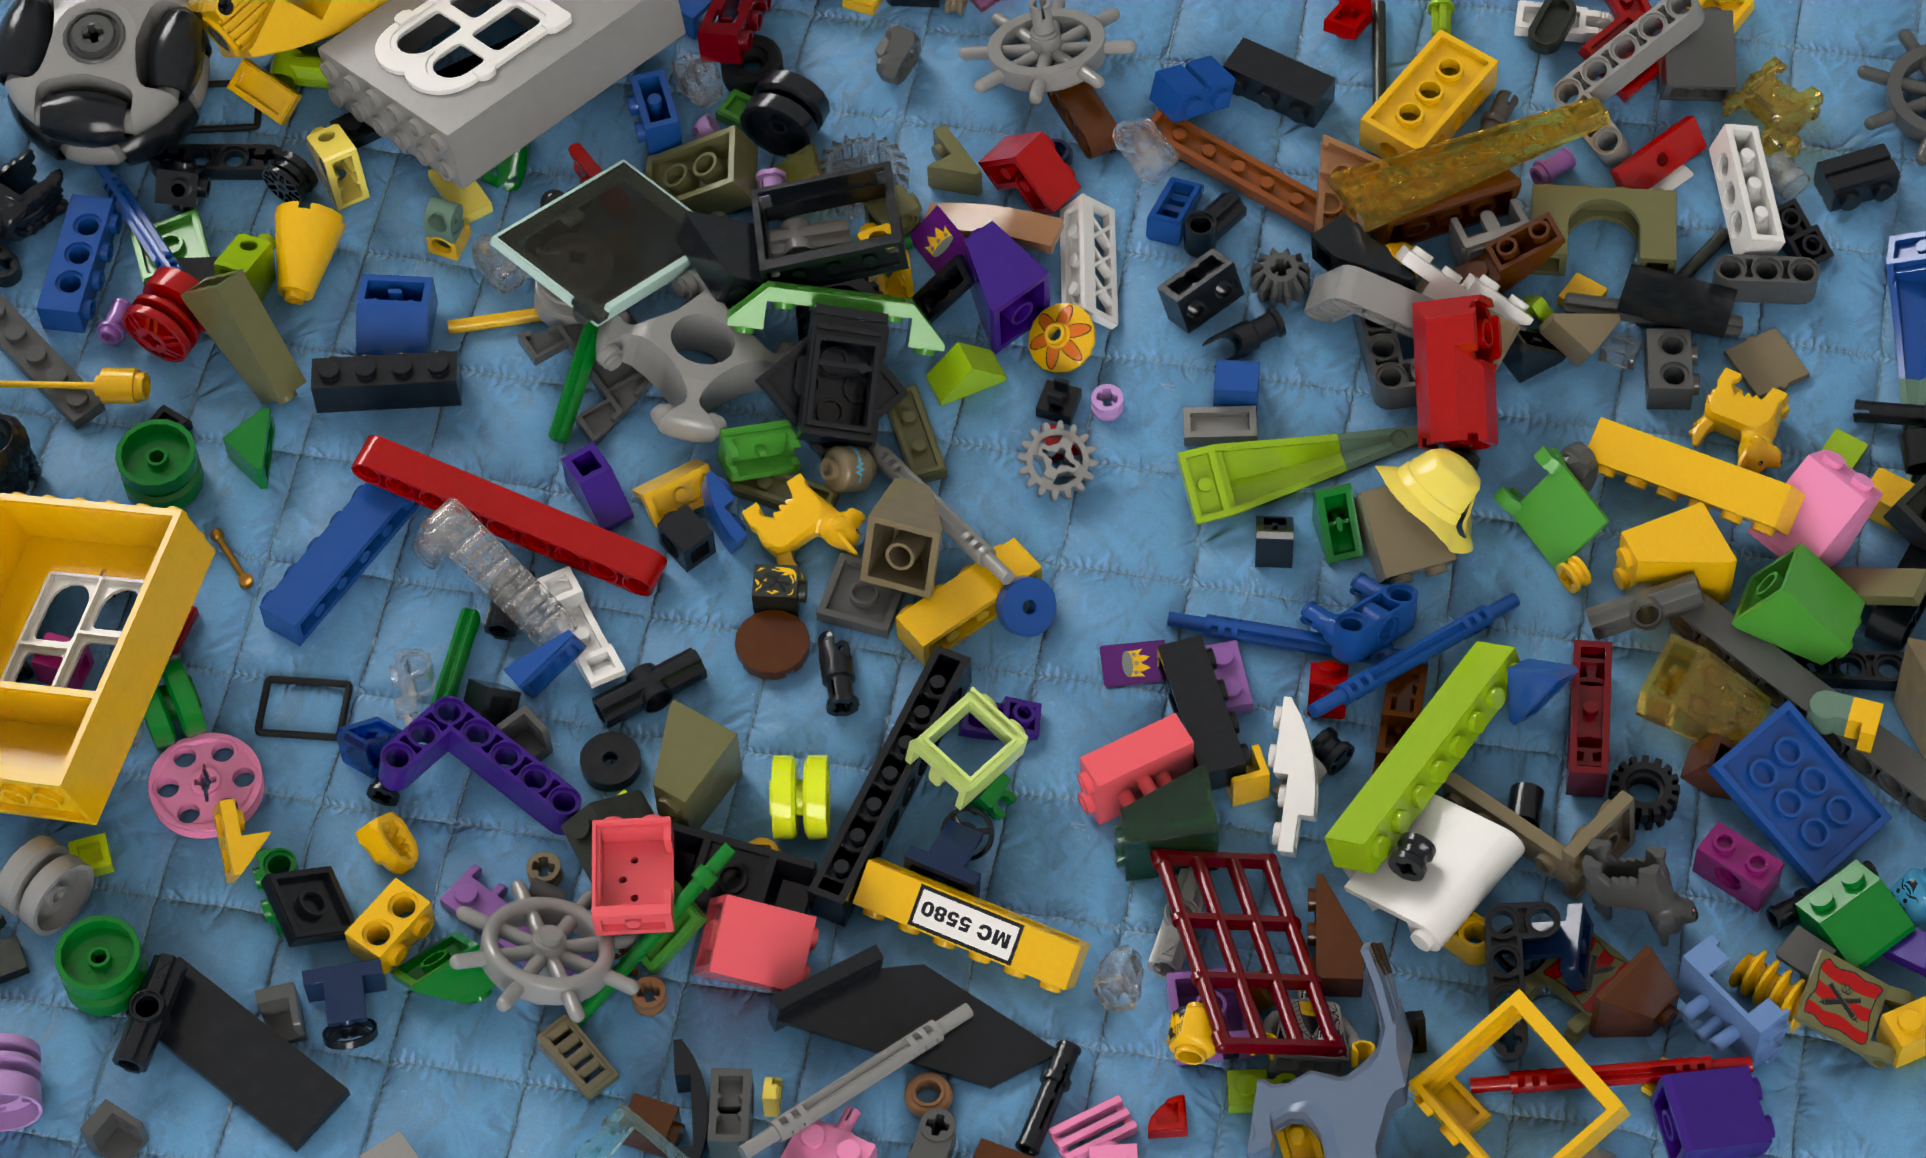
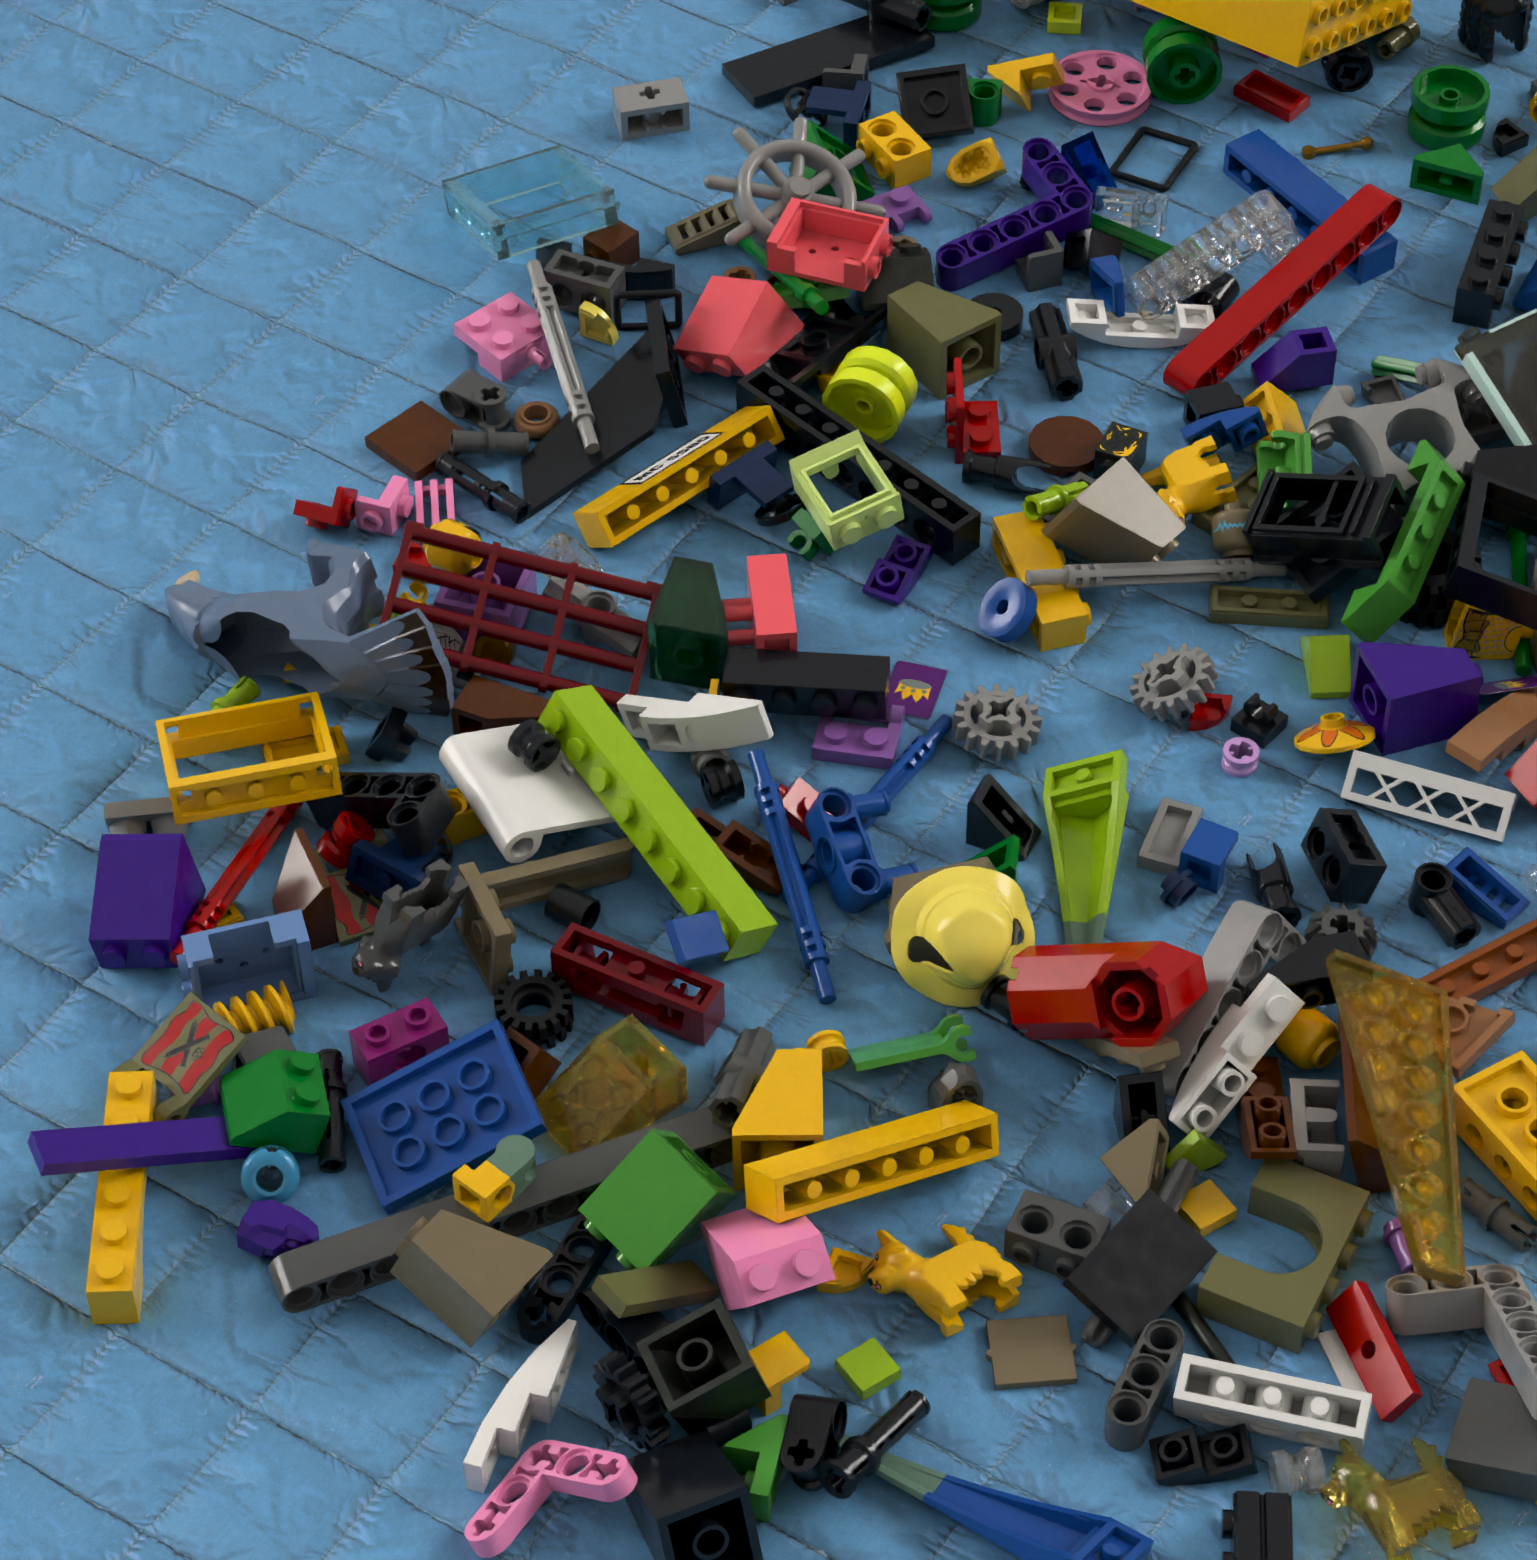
camera: 110 degrees right, 10 degrees down
none -> red wheel [317,810,375,869]
none -> dark grey pin [450,427,529,458]
none -> black piece [613,289,683,331]
none -> red bracket [945,357,1001,464]
none -> light grey gear [952,684,1042,762]
none -> lime axle [1022,481,1089,520]
none -> dark blue plate [1160,869,1199,908]

